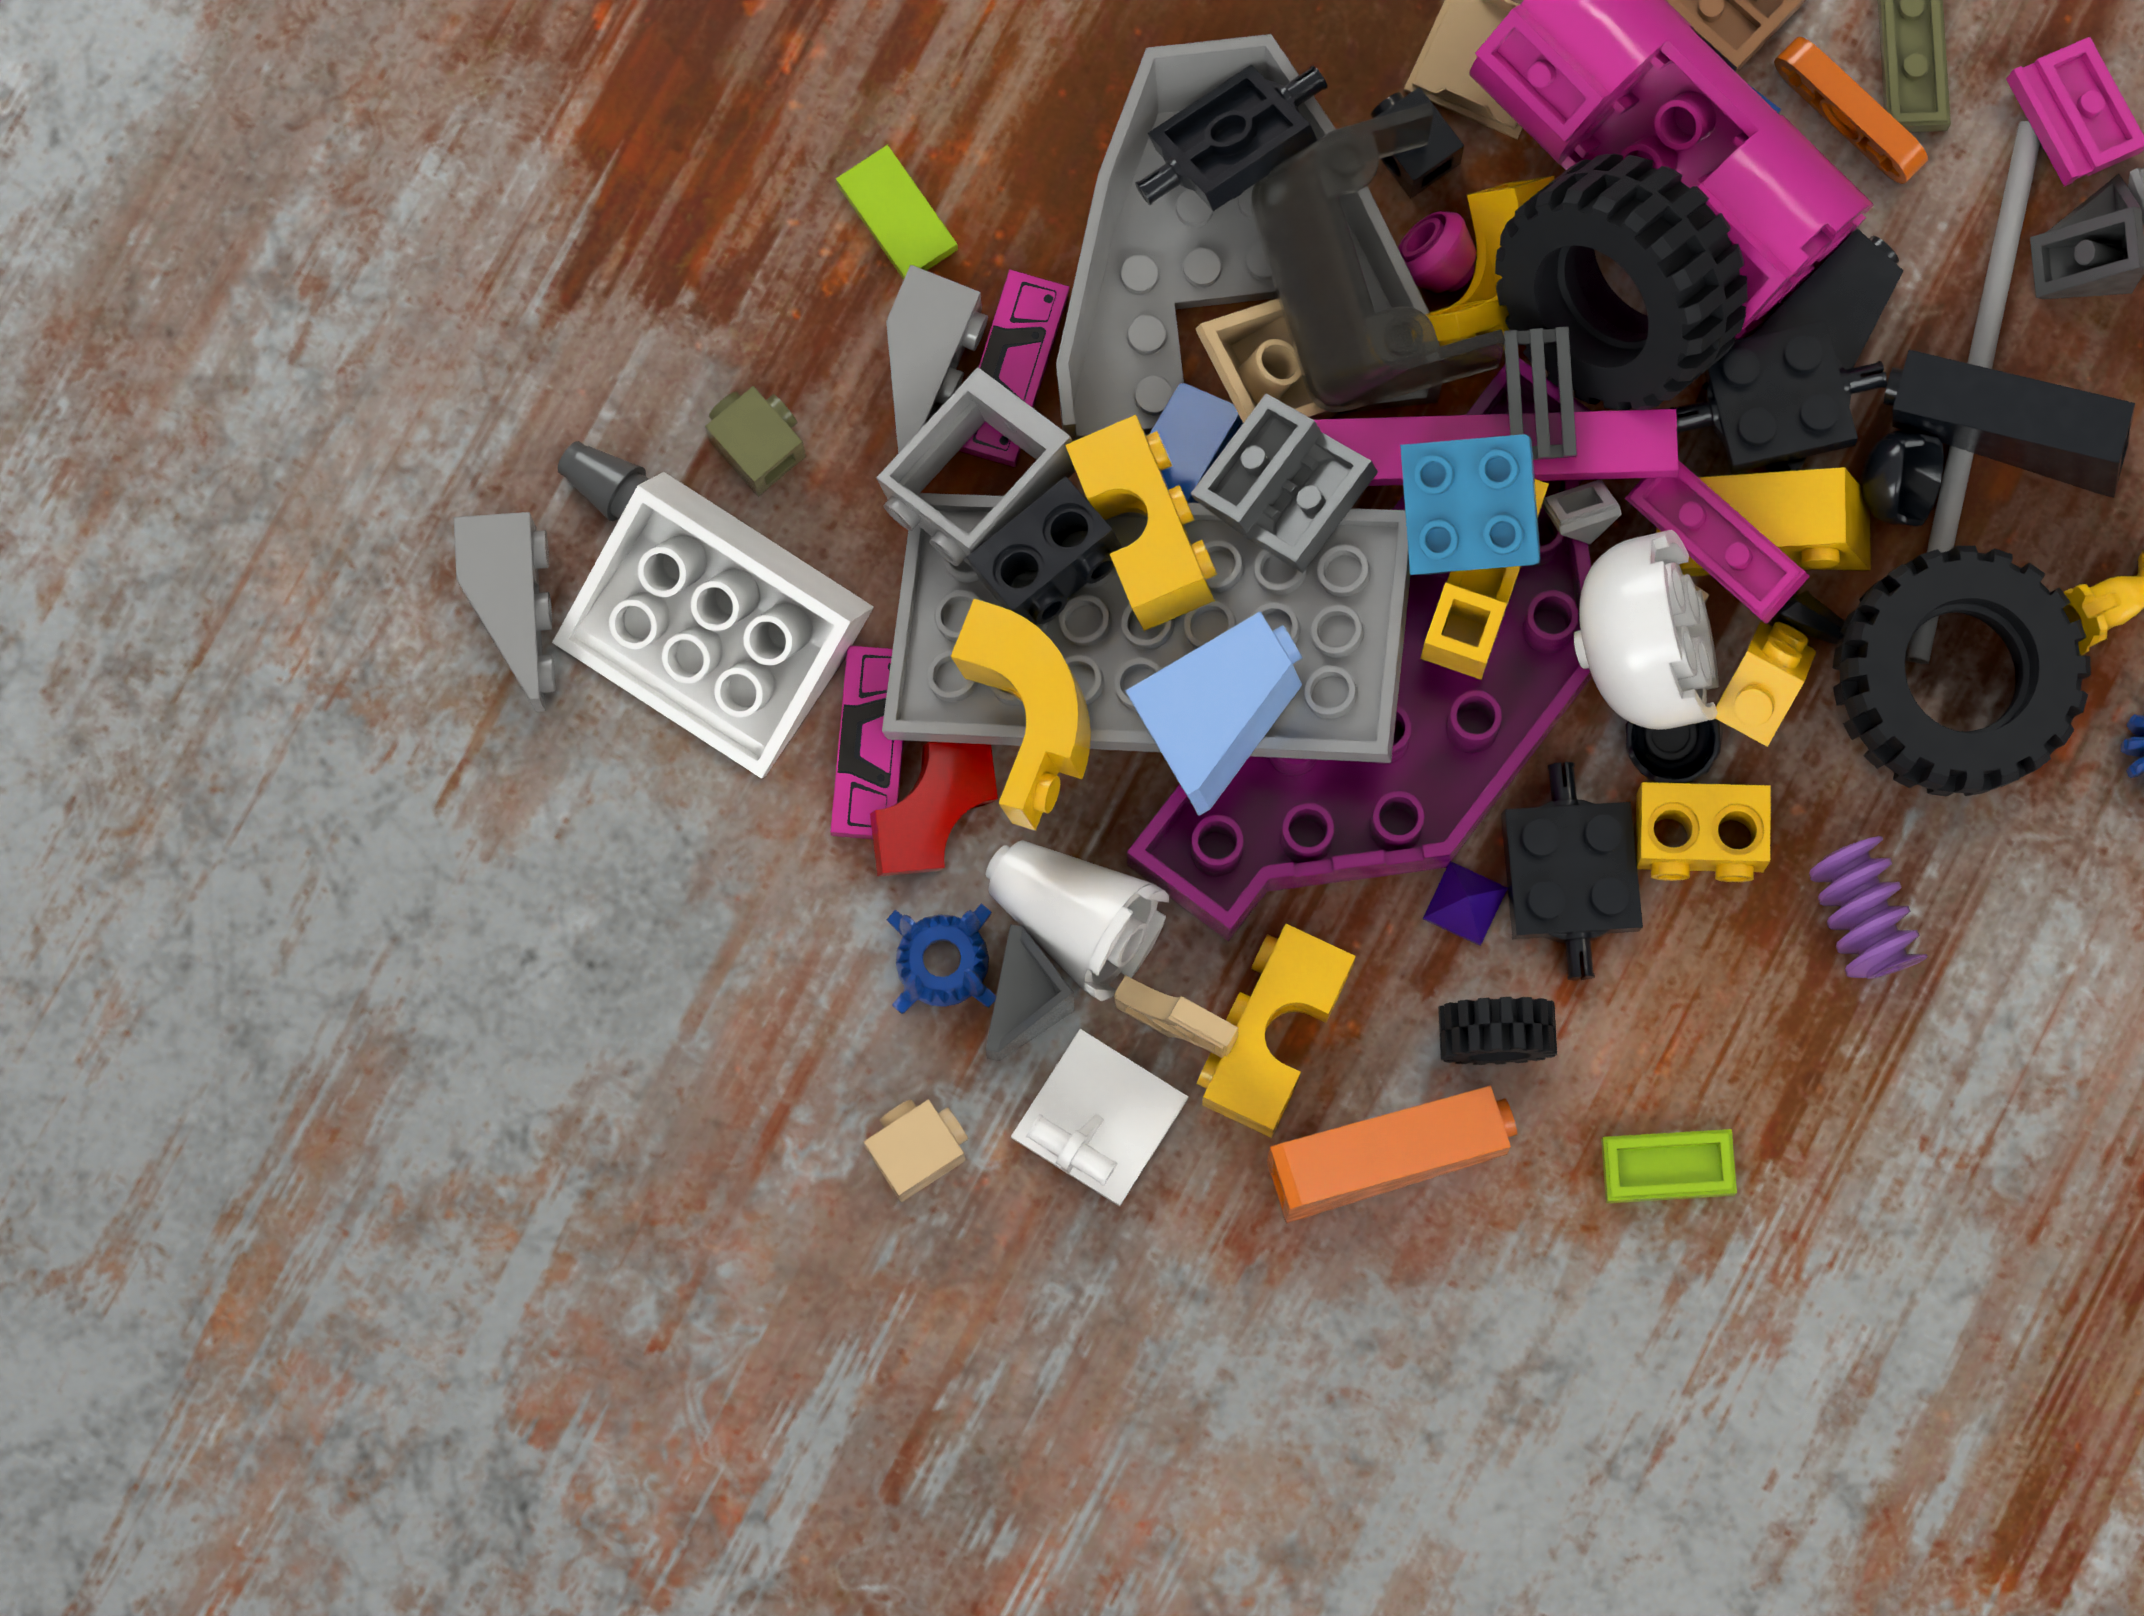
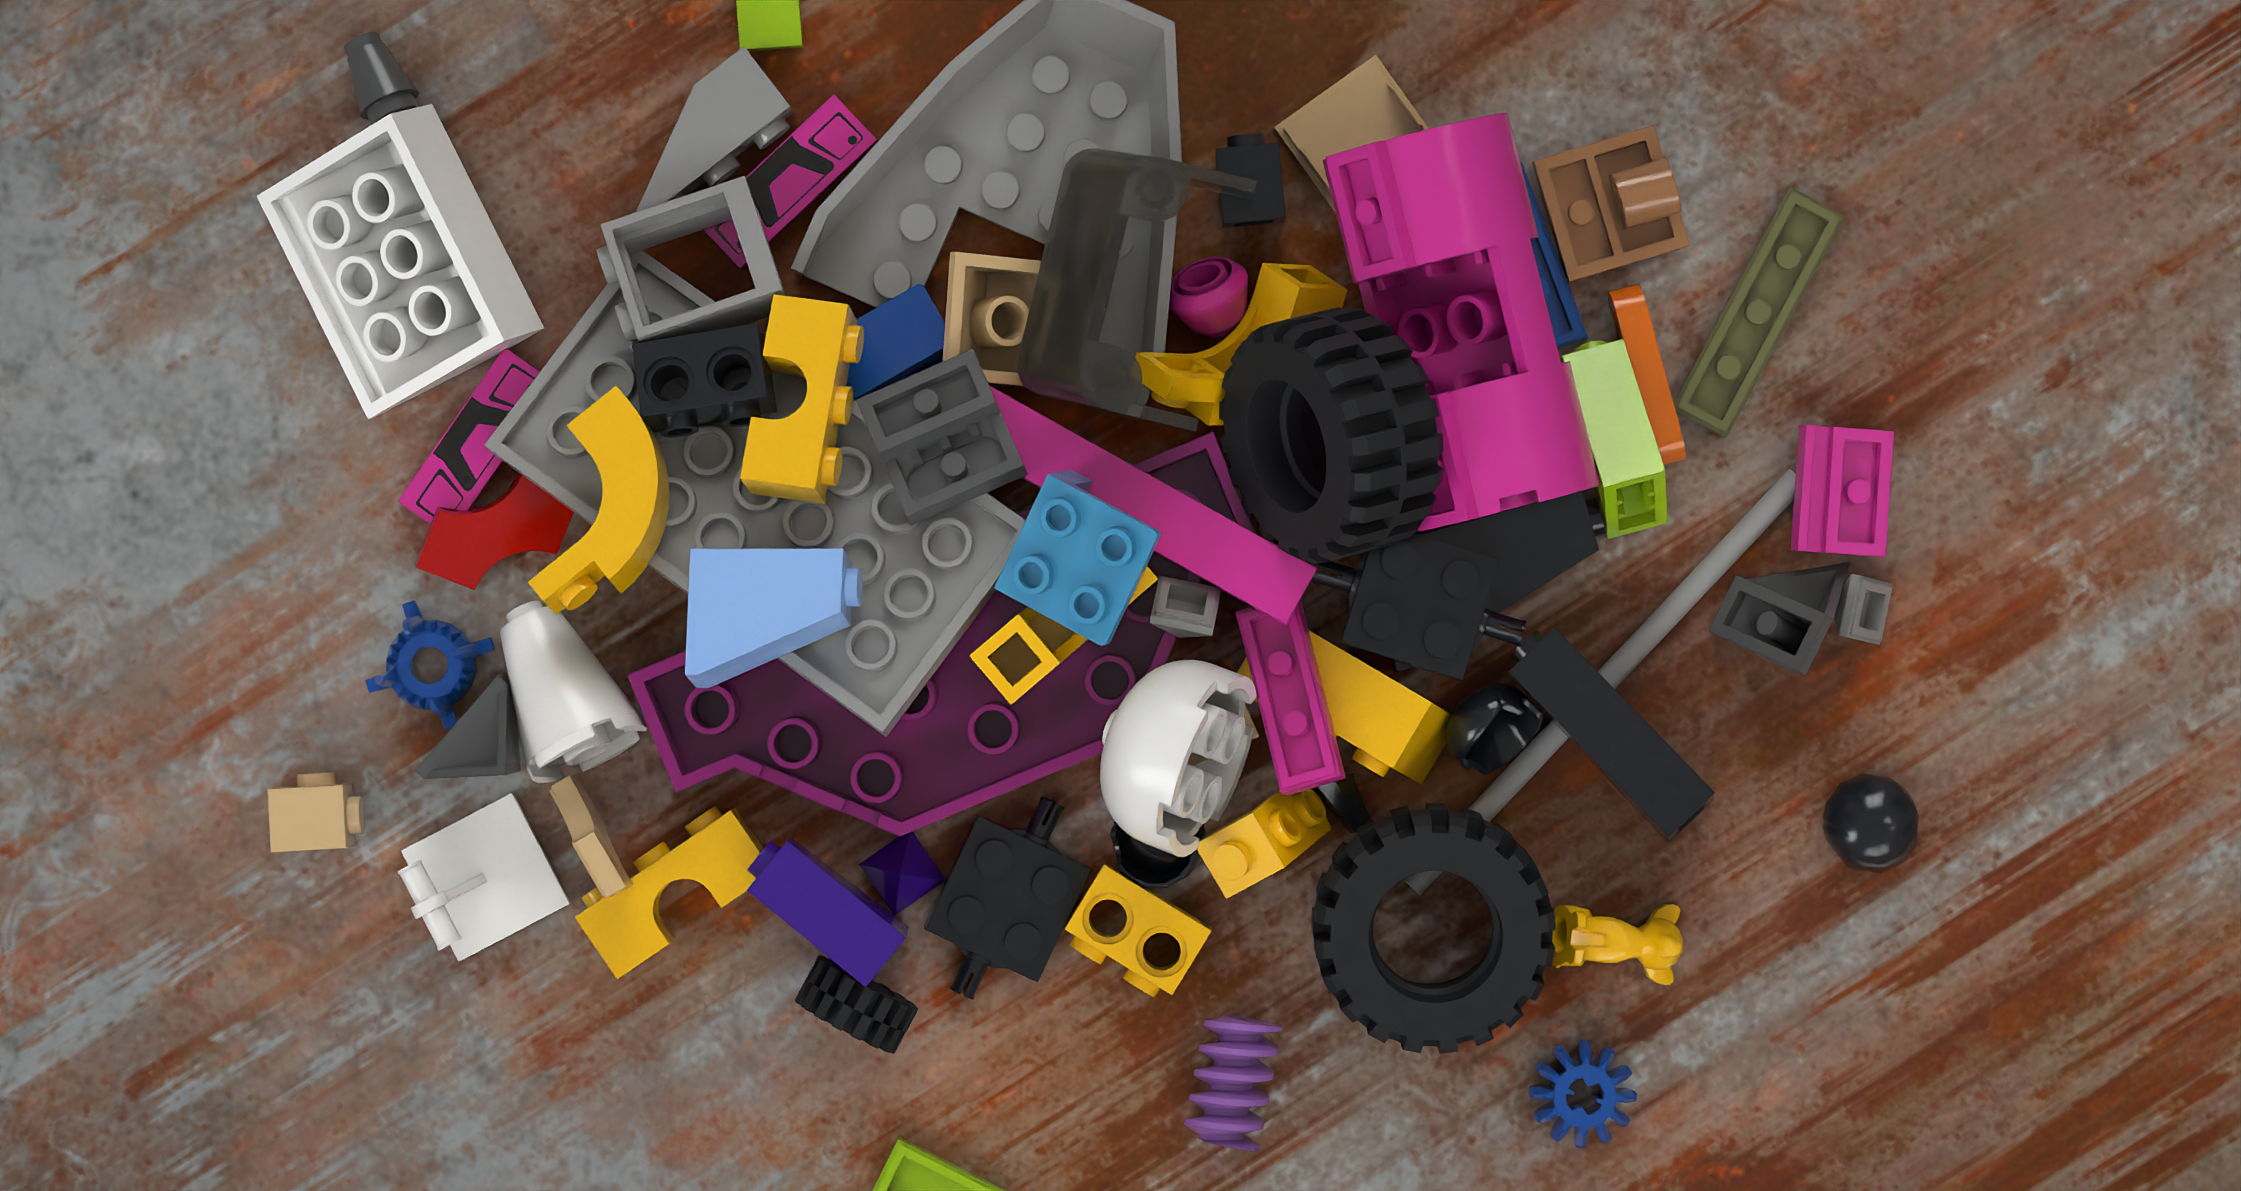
camera: 30 degrees right, 10 degrees up
light grey slope [453,512,556,712] -> none
olive brick [705,386,806,497] -> none
black plate [1135,65,1328,211] -> none
orange slope [1267,1085,1517,1224] -> none
dark grey tile [1503,327,1577,460] -> none
none -> dark purple slope [747,837,909,987]
none -> lime slope [1562,339,1668,539]

